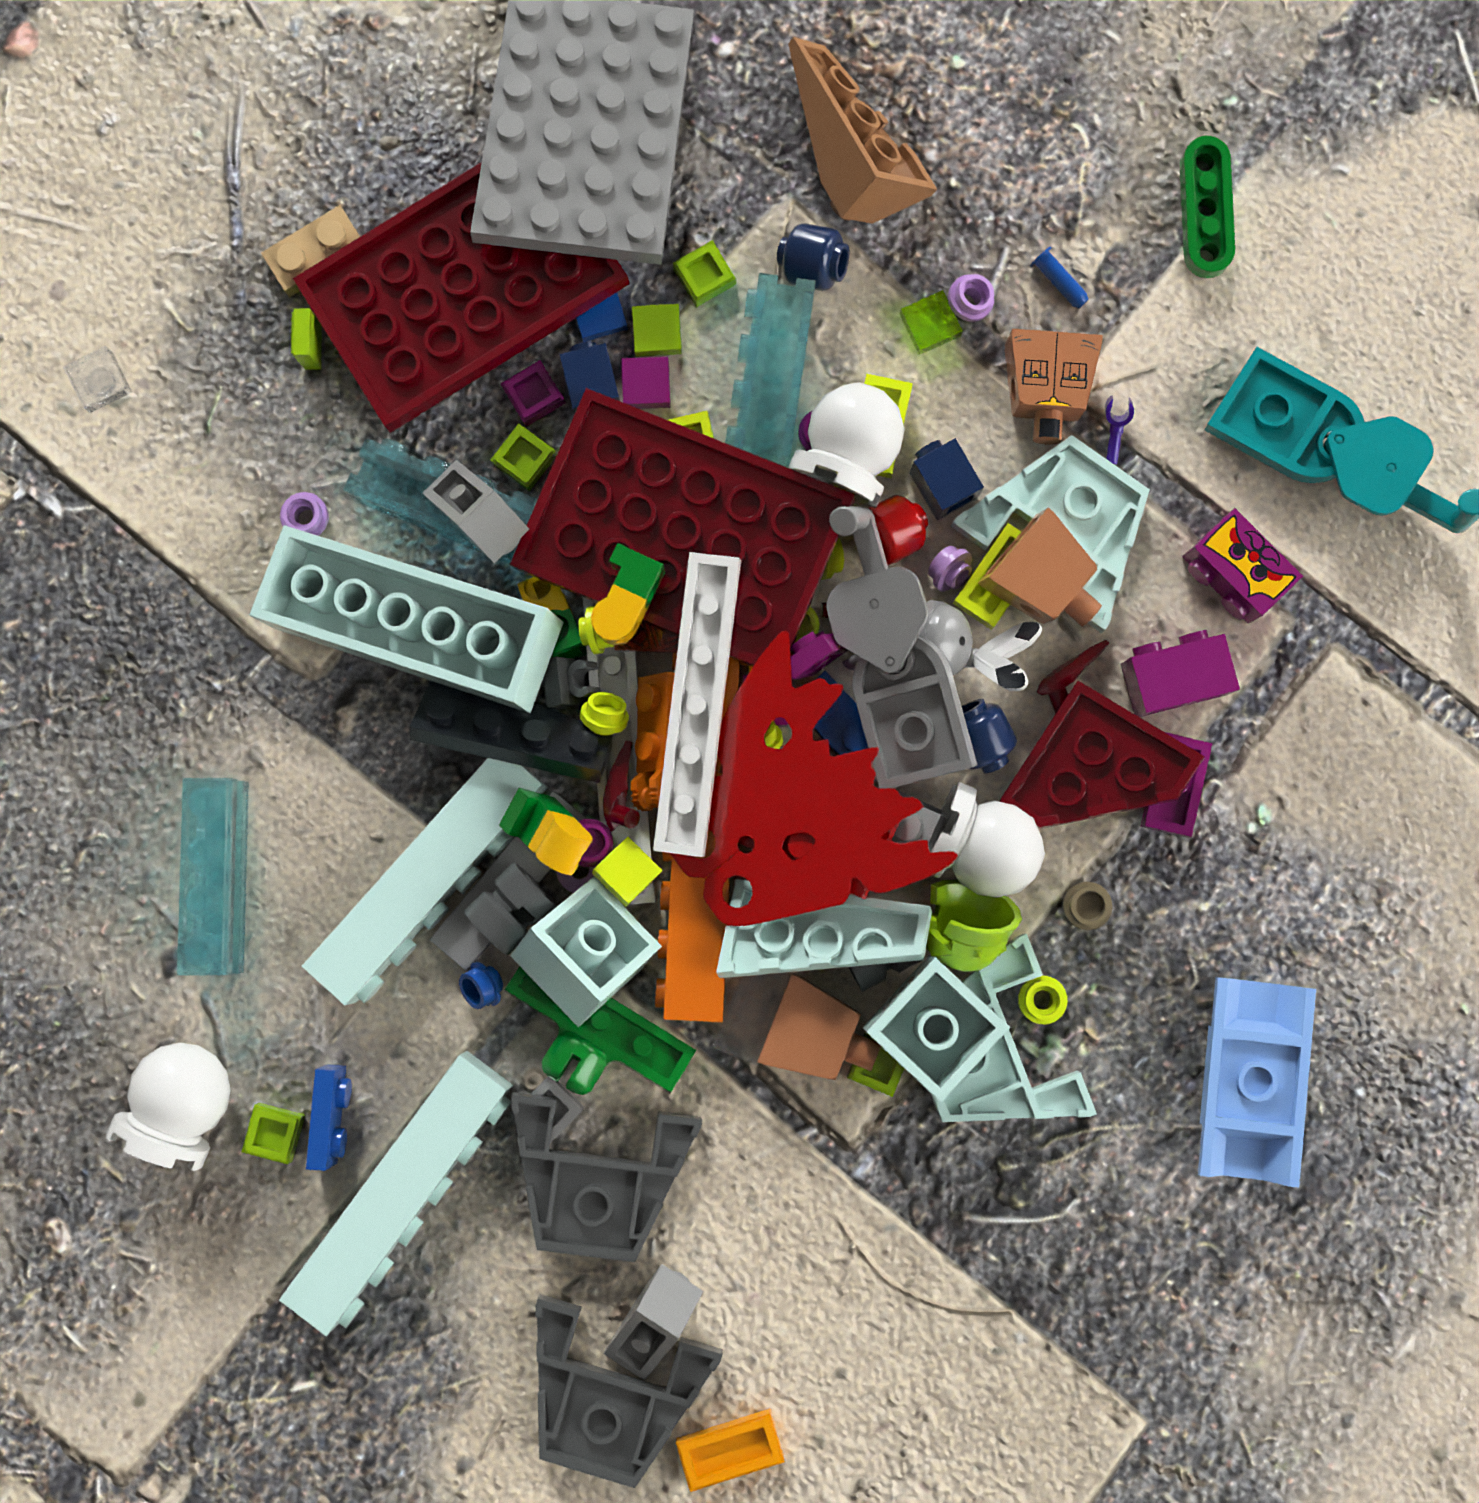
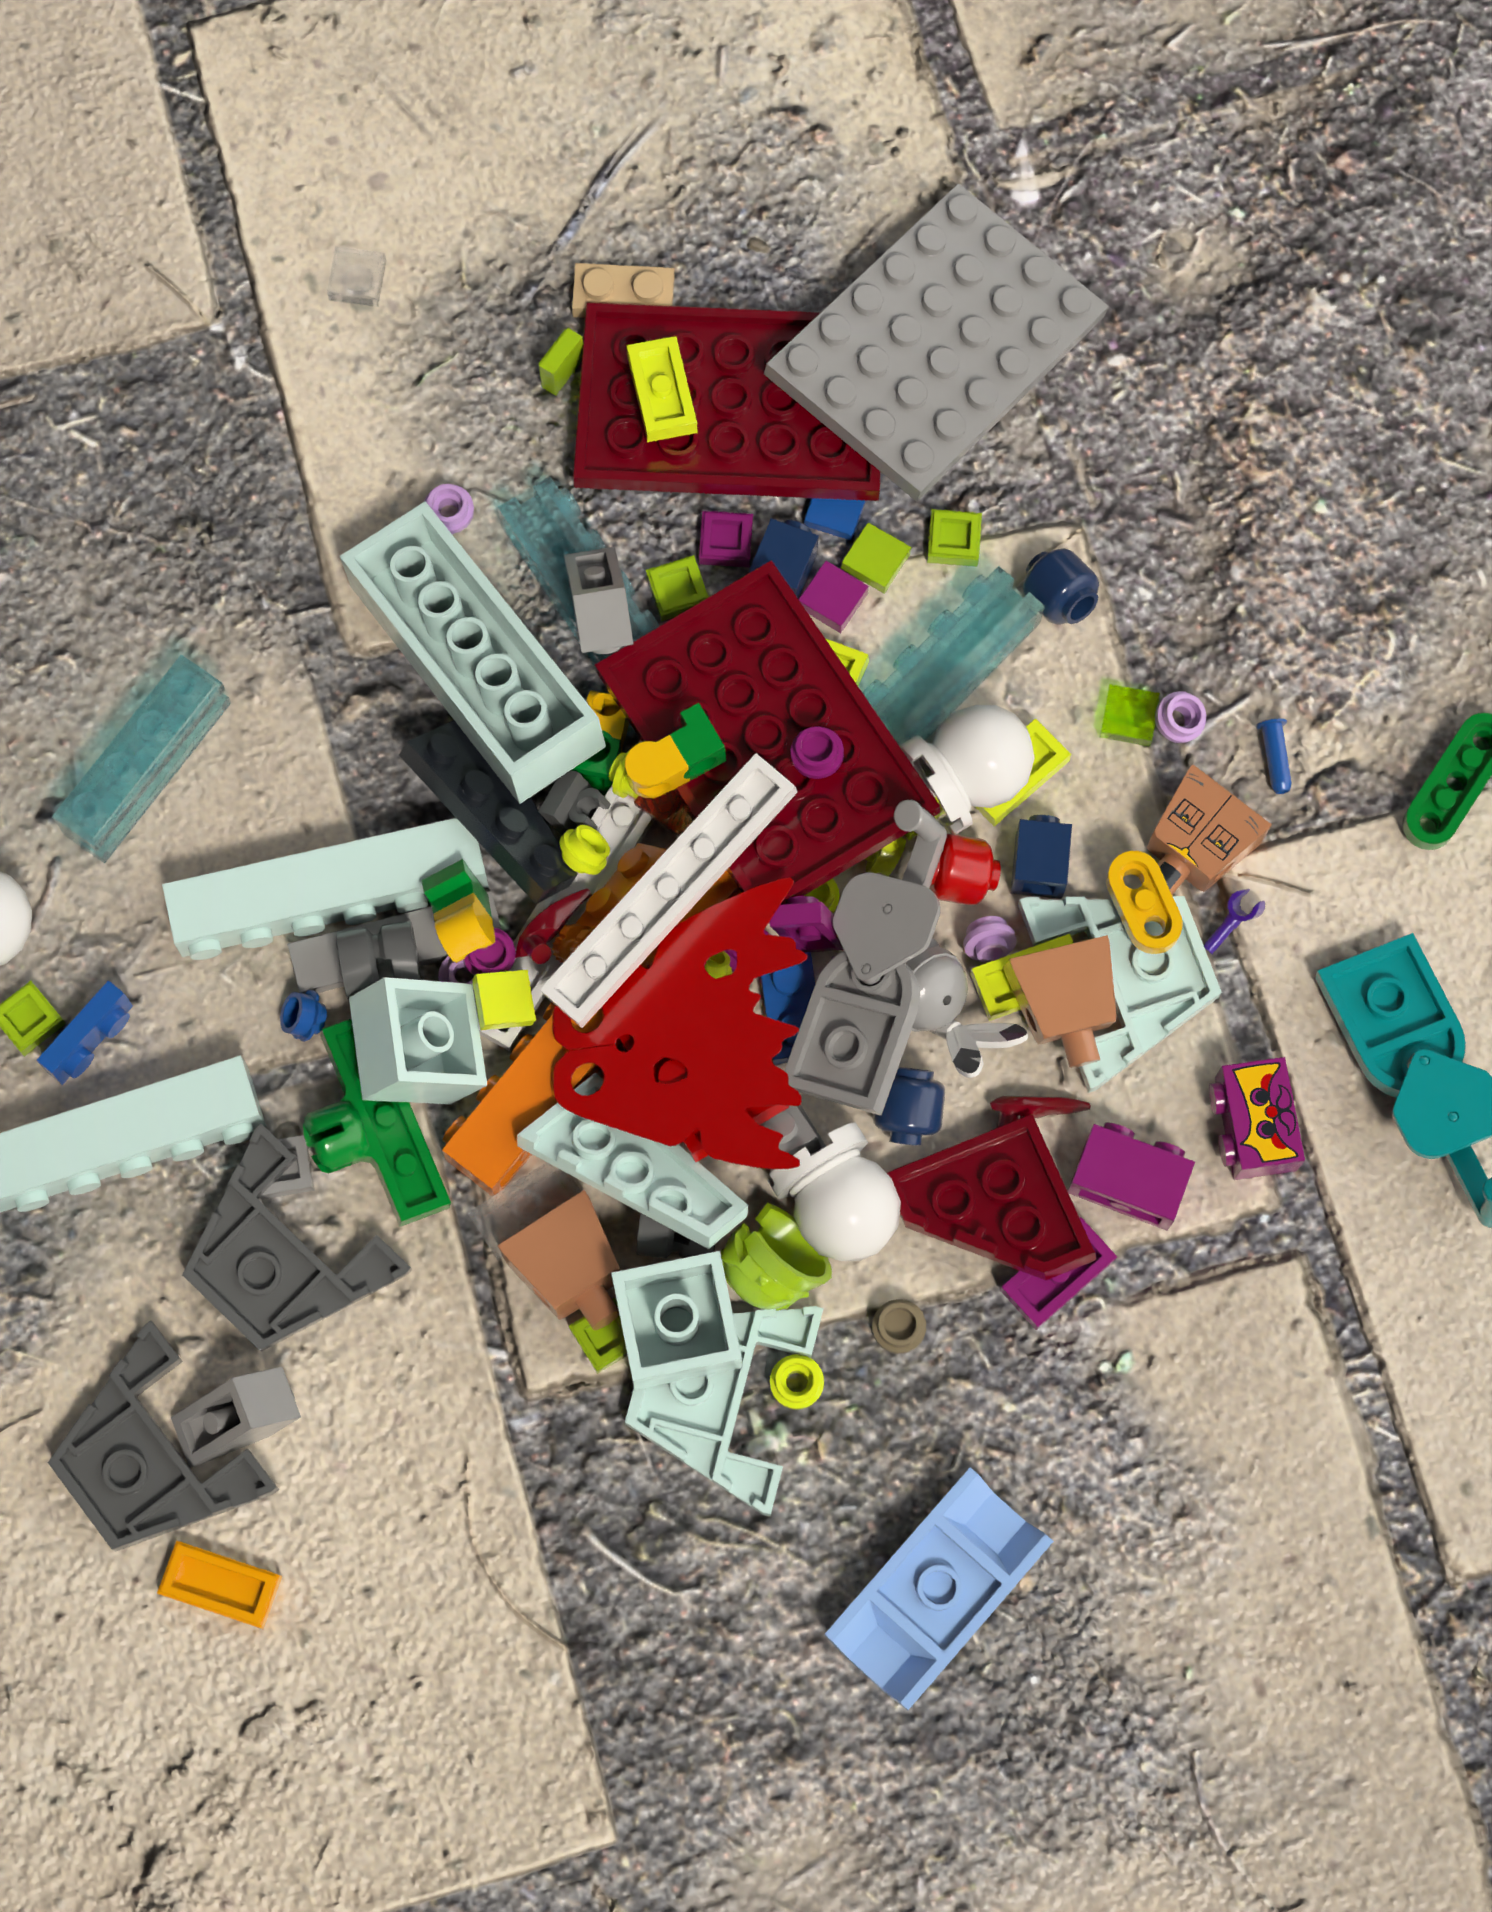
camera: 30 degrees right, 10 degrees down
medium nougat wedge [788,37,937,224] -> none
none -> neon yellow plate [626,336,697,442]
none -> magenta plate [791,726,844,779]
none -> yellow plate [1106,850,1183,954]

